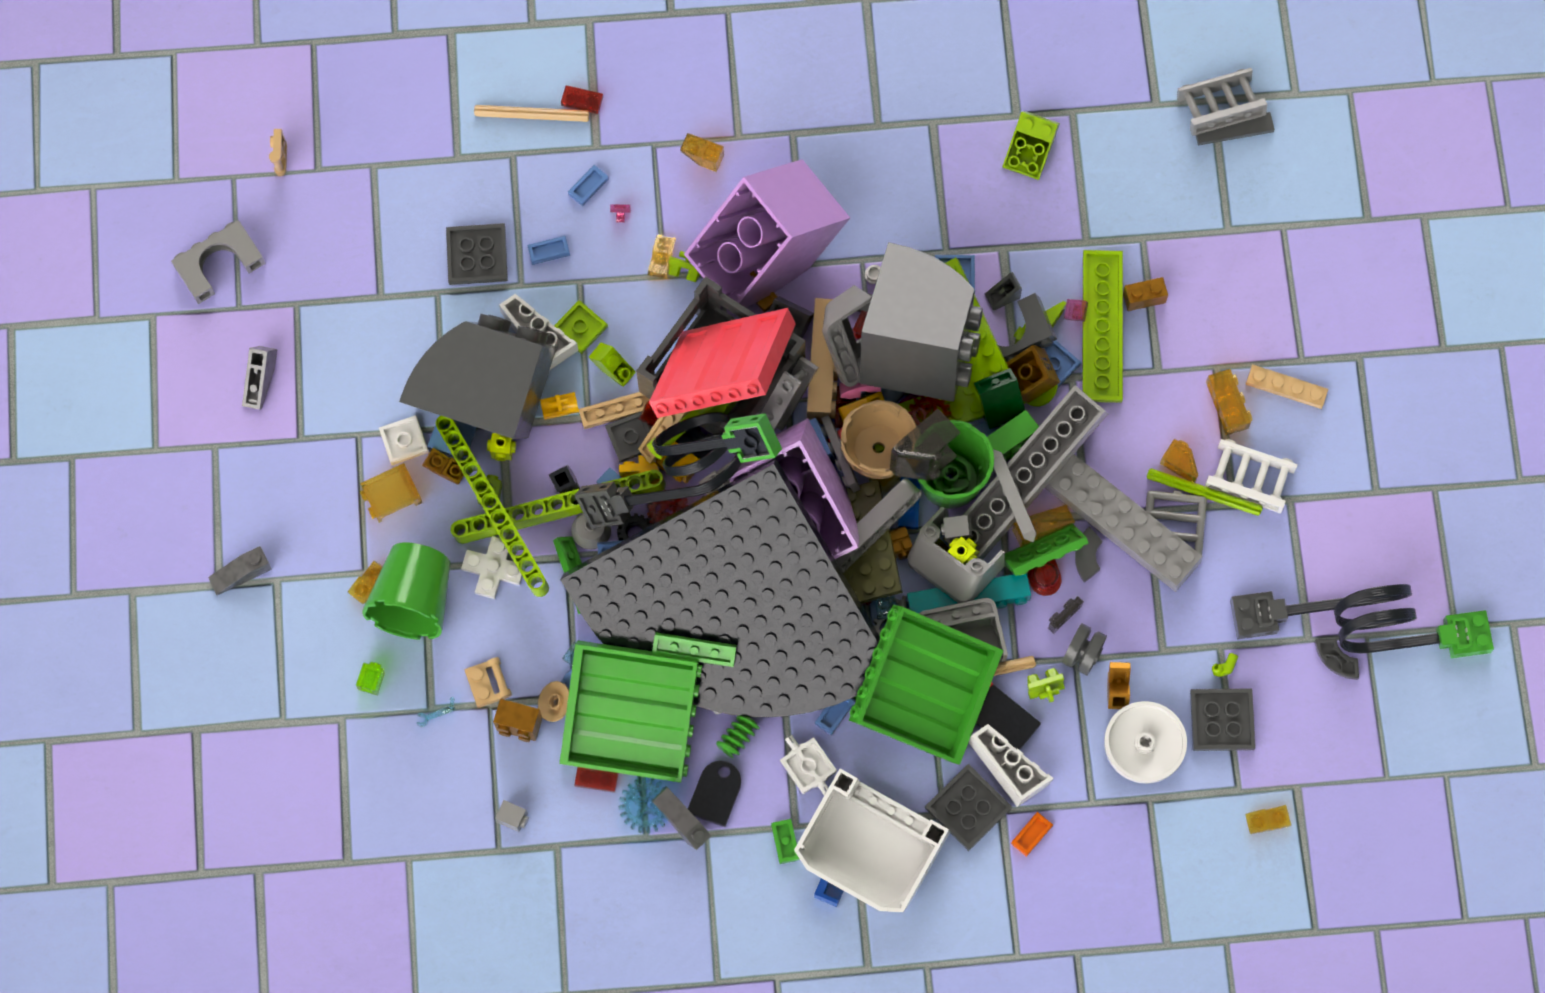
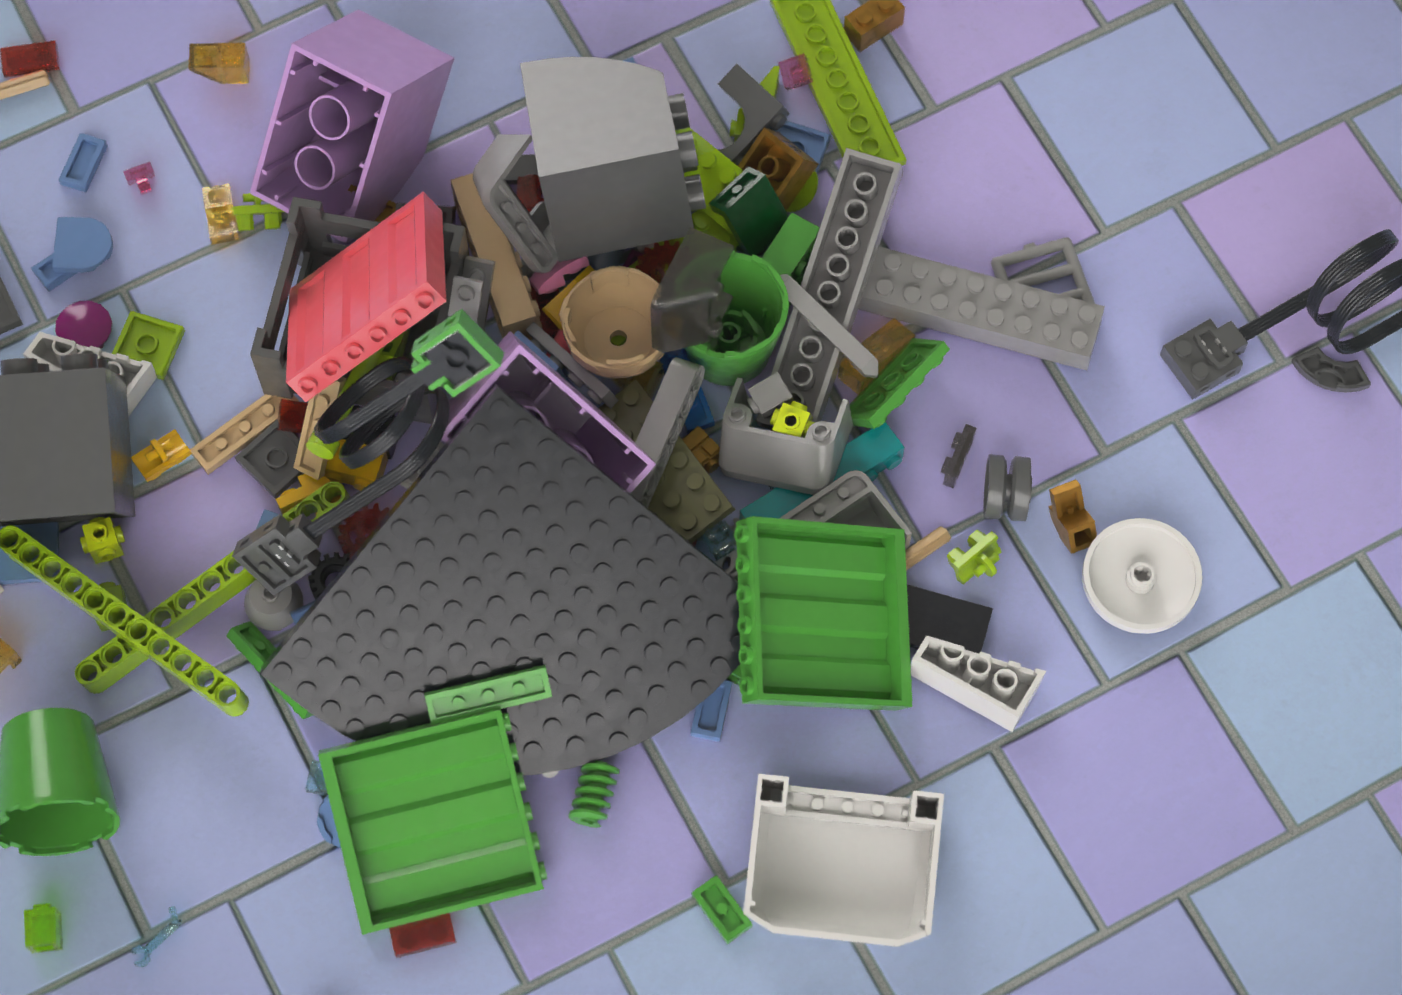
camera: 25 degrees left, 5 degrees down
pearl gold slope [422,448,464,485] -> none
white plate [461,536,522,599] -> none
tan plate [464,657,512,708] -> none
pearl gold brick [493,699,543,742] -> none
tan dish [538,681,569,722] -> none
black brick [549,465,580,505] -> none
lime slope [589,343,636,387] -> none
clear light blue gear [618,778,668,833] -> none
flat silver slope [651,787,711,850] -> none
black tile [688,761,741,827] -> none
white plate [780,735,837,796] -> none
blue panel [814,878,844,907] -> none
white plate [865,265,881,284] -> none
dark grey plate [925,764,1012,851] -> none
dark grey slope [984,272,1022,310] -> none
orange tile [1011,812,1053,857] -> none
clear red piece [1027,559,1062,596] -> none
dark grey tile [1075,526,1103,583] -> none
lime axle [1147,468,1263,516] -> none
clear yellow slope [1160,439,1198,483] -> none
dark grey plate [1190,688,1255,751] -> none
white fence [1205,439,1298,514] -> none
clear yellow brick [1206,369,1252,436] -> none
lime arm [1212,653,1238,677] -> none
tan plate [1245,364,1328,409] -> none
clear yellow slope [1245,805,1292,834] -> none
none -> medium blue tile [52,217,113,273]
none -> magenta dish [55,301,112,350]

